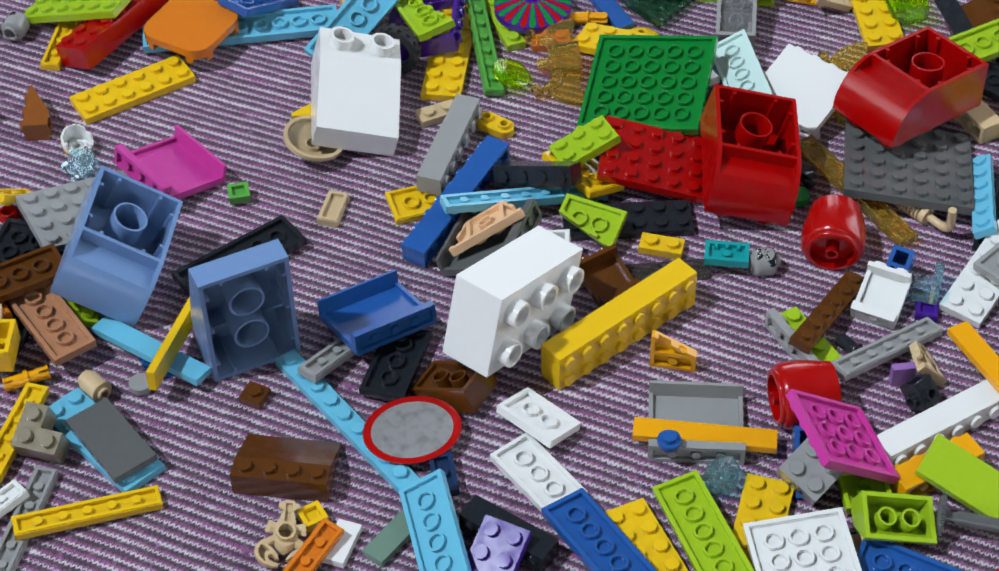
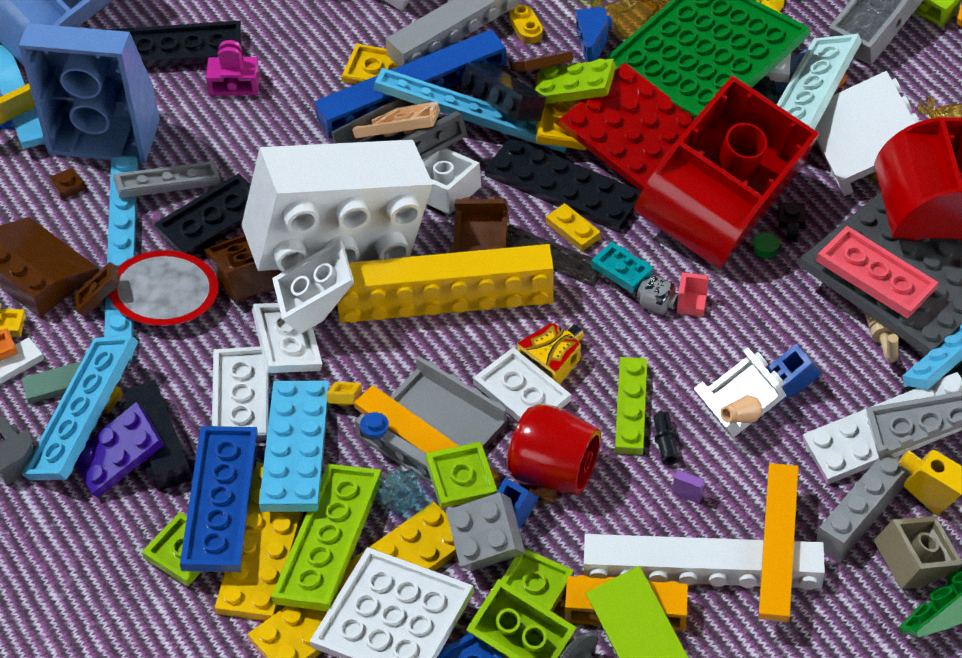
camera: 35 degrees right, 5 degrees up
tan tile [317,190,350,228] -> none
blue panel [317,269,437,356] -> none
dark blue plate [428,452,460,497] -> none
lime wing [559,193,628,246] -> none
light orange wing [649,330,697,373] -> none
light grey plate [764,308,821,361] -> none
dark pink plate [785,389,900,484] -> none
reddish brown plate [788,270,864,354] -> none
clear yellow plate [800,135,918,247] -> none
red piece [801,194,866,271] -> none
light grey tile [831,317,944,382] -> none
black brick [899,374,942,412] -> none
tan wing [909,341,947,387] -> none
clear light blue panel [910,262,945,305] -> none
dark purple tile [914,299,939,323] -> none
none -> reddish brown plate [75,262,120,317]
none -> dark pink brick [206,40,260,96]
none -> medium azure plate [259,381,329,512]
none -> white slope [272,239,354,334]
none -> yellow plate [326,382,362,407]
none -> lime plate [425,441,498,509]
none -> white plate [473,347,571,422]
none -> reddish brown tile [509,51,574,72]
none -> torso [517,323,584,385]
none -> blue slope [575,7,612,62]
none -> coral panel [677,272,709,317]
none -> light nougat cone [720,395,763,423]
none -> coral plate [816,226,939,319]

